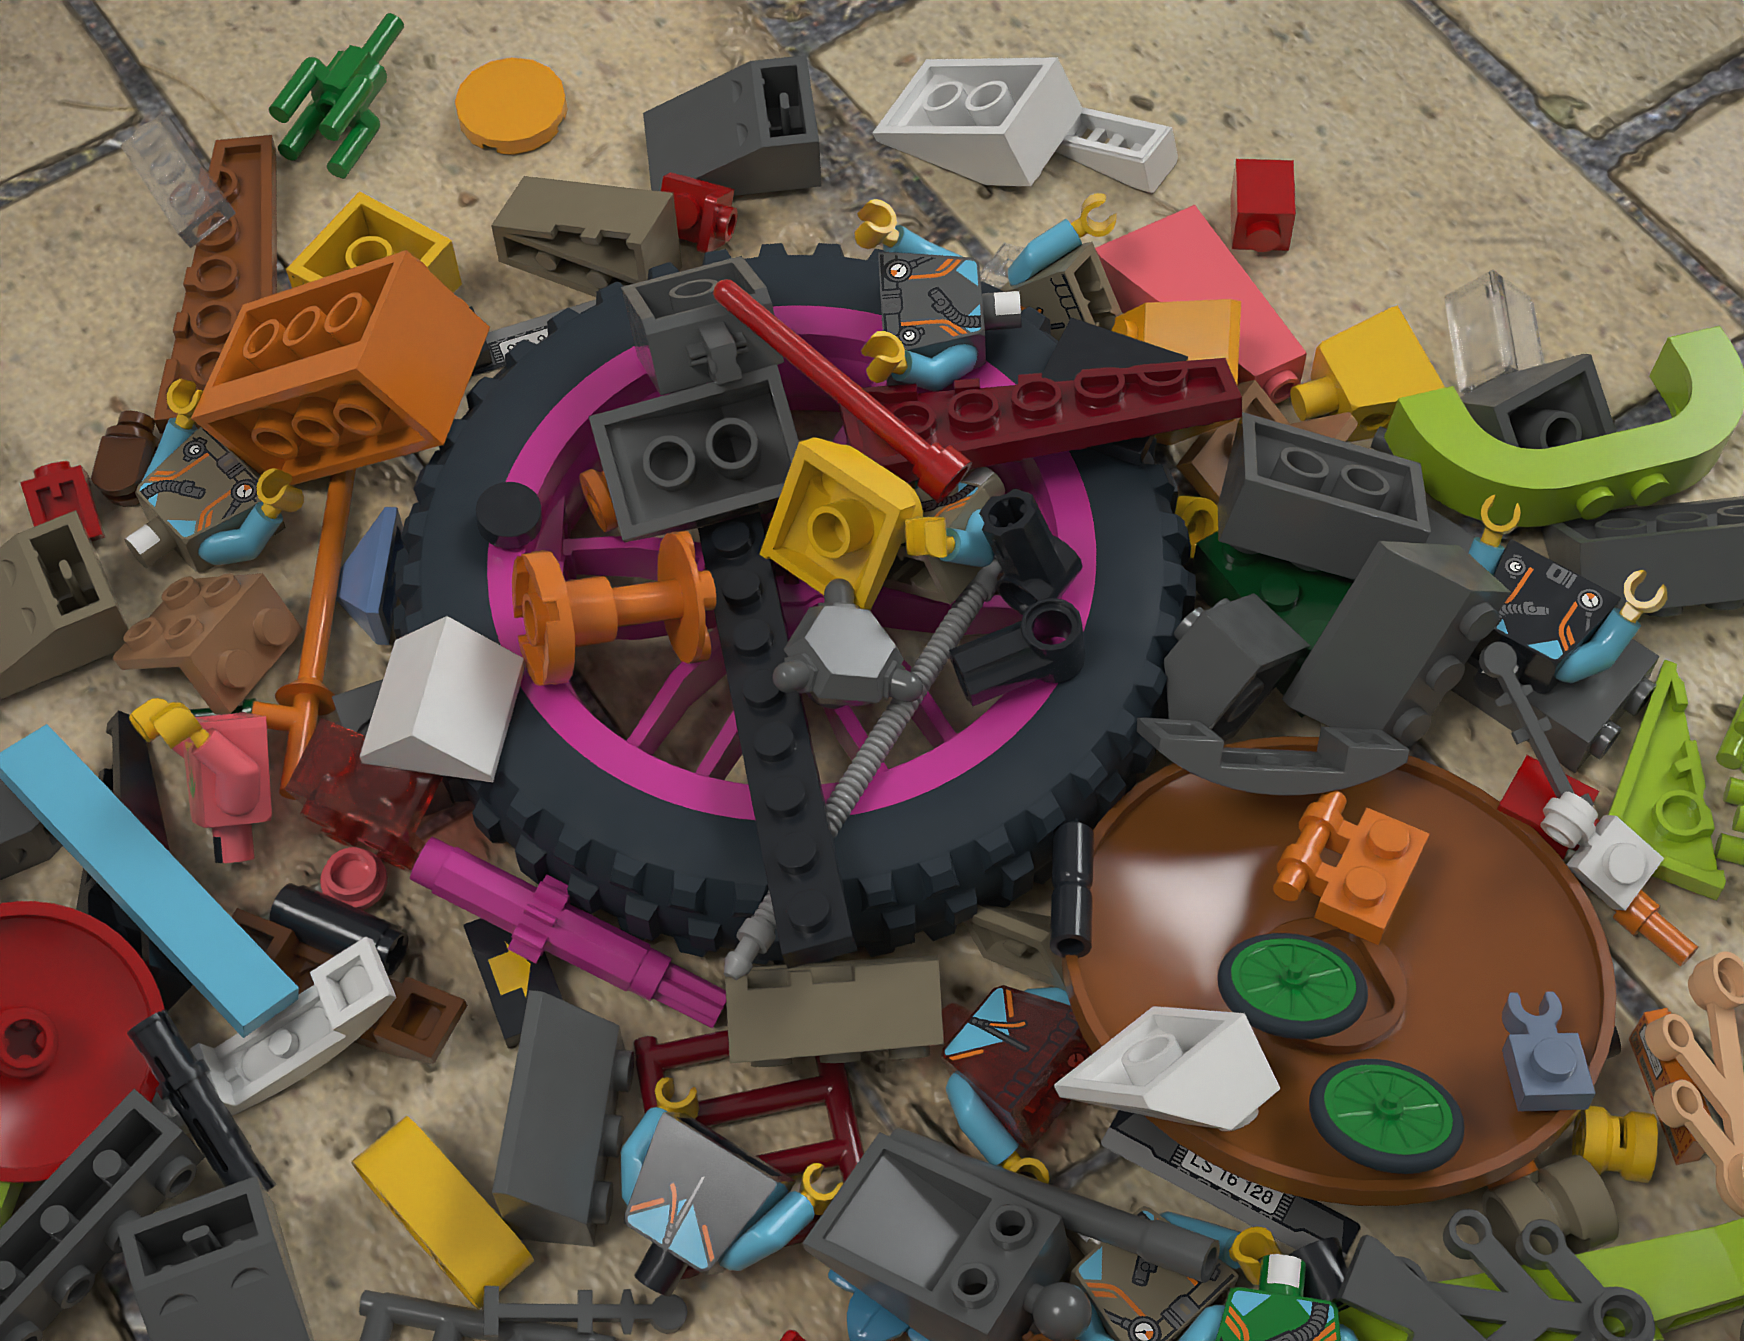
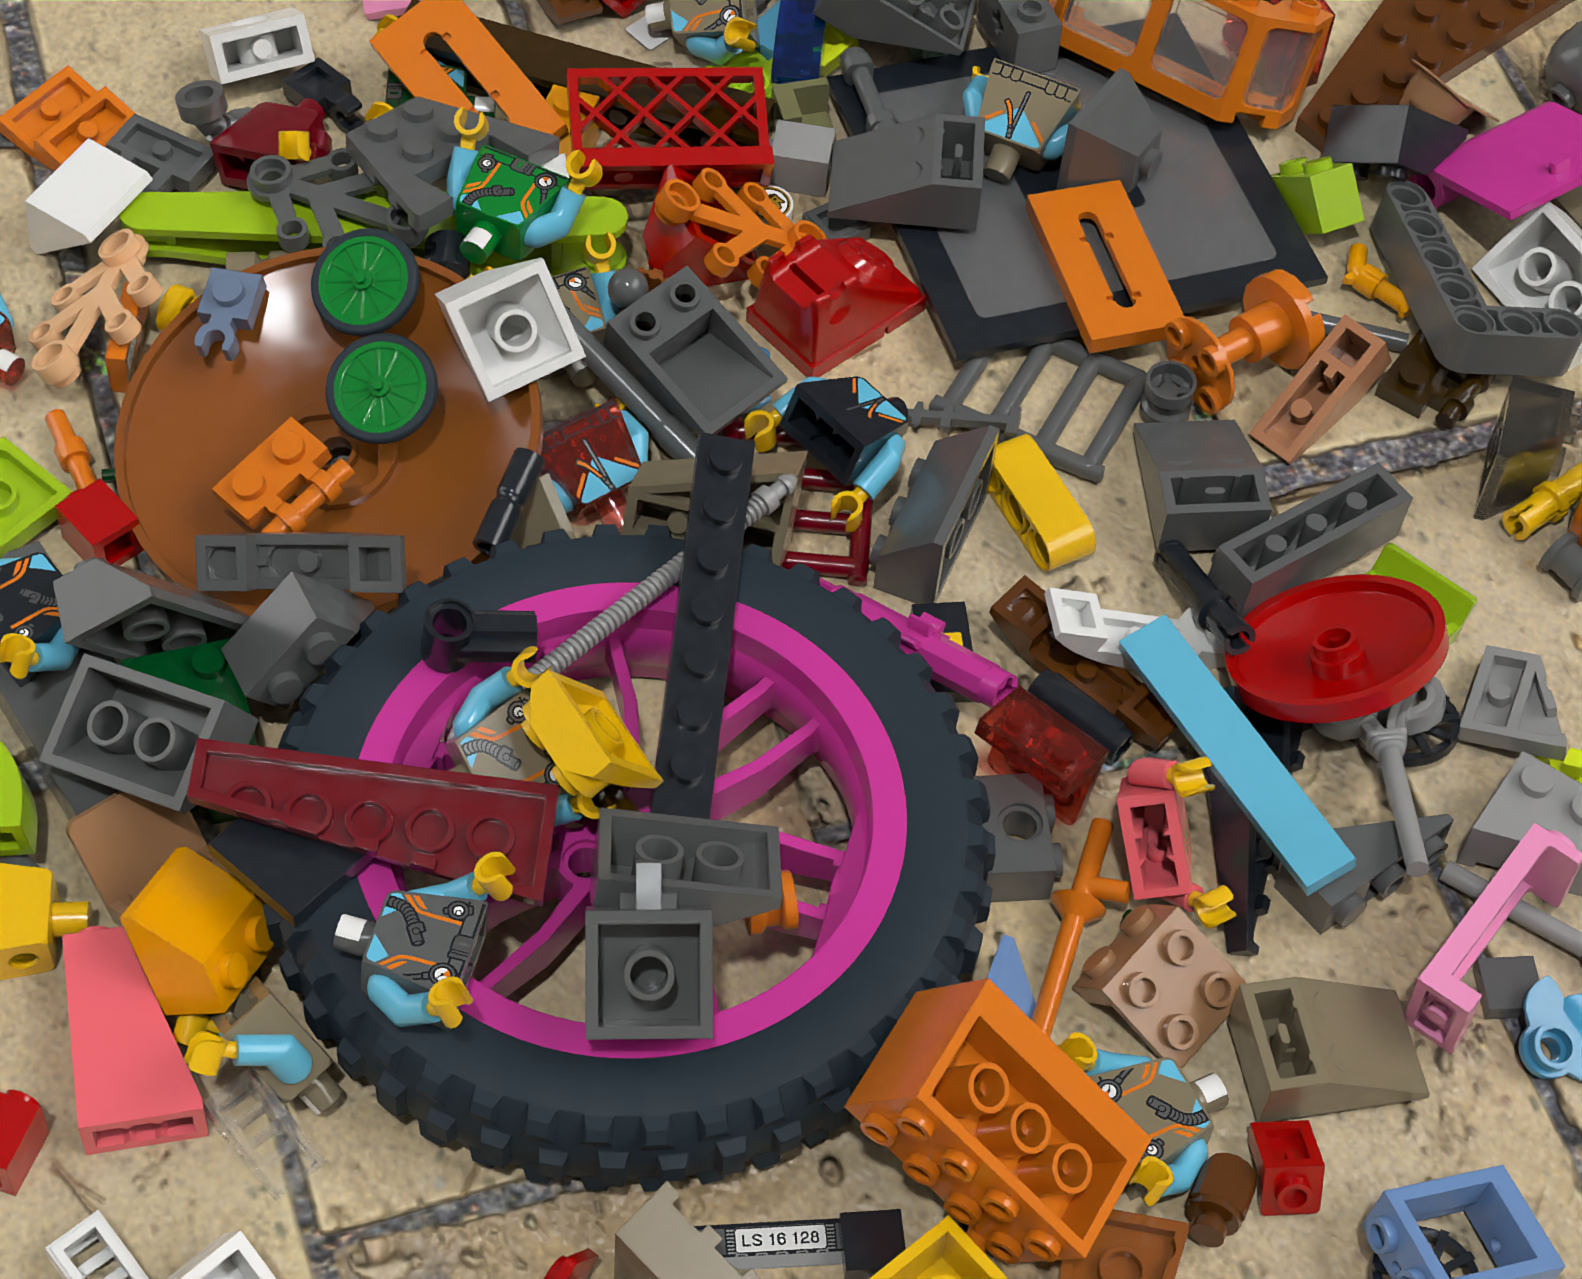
camera: 170 degrees left, 5 degrees down
white slope [360,616,526,782] -> none
black tile [476,482,542,549] -> none
orange piece [512,531,716,686] -> none
red piece [713,279,972,503] -> none
dark grey rock [772,579,923,709] -> none
black piece [979,488,1083,615] -> none
dark grey piece [1479,642,1594,806] -> none
white plate [1540,792,1664,910] -> none

